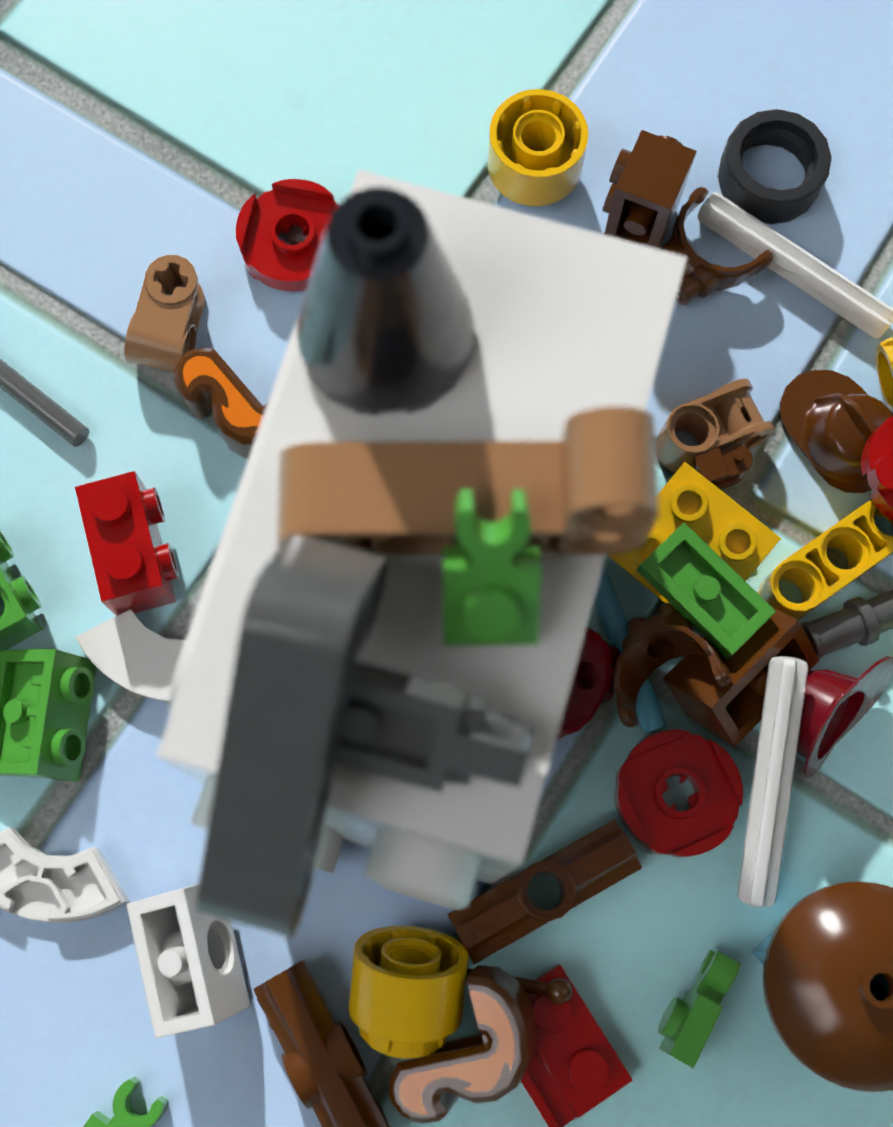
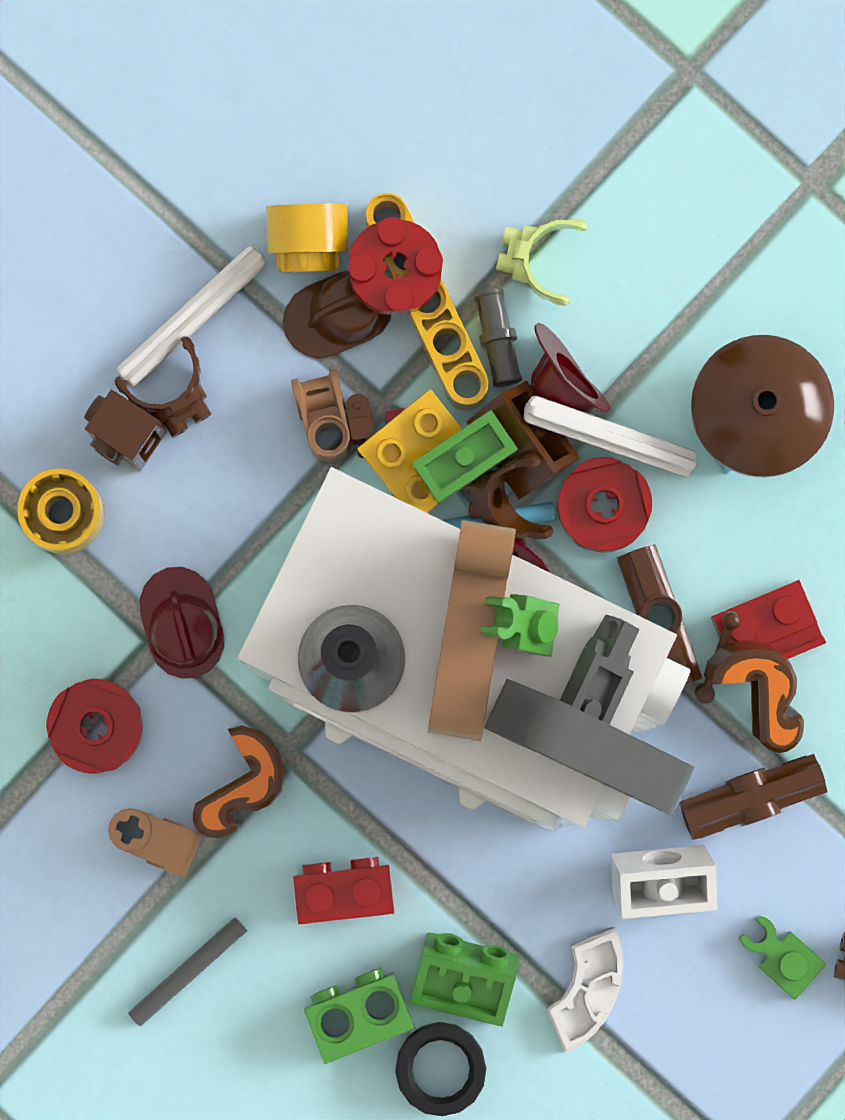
camera: 80 degrees left, 10 degrees up
white tile [76,609,185,703] -> none
yellow piece [348,926,468,1058] -> none
bright green plate [658,950,741,1069] -> none
black tyre [717,109,832,224] -> none

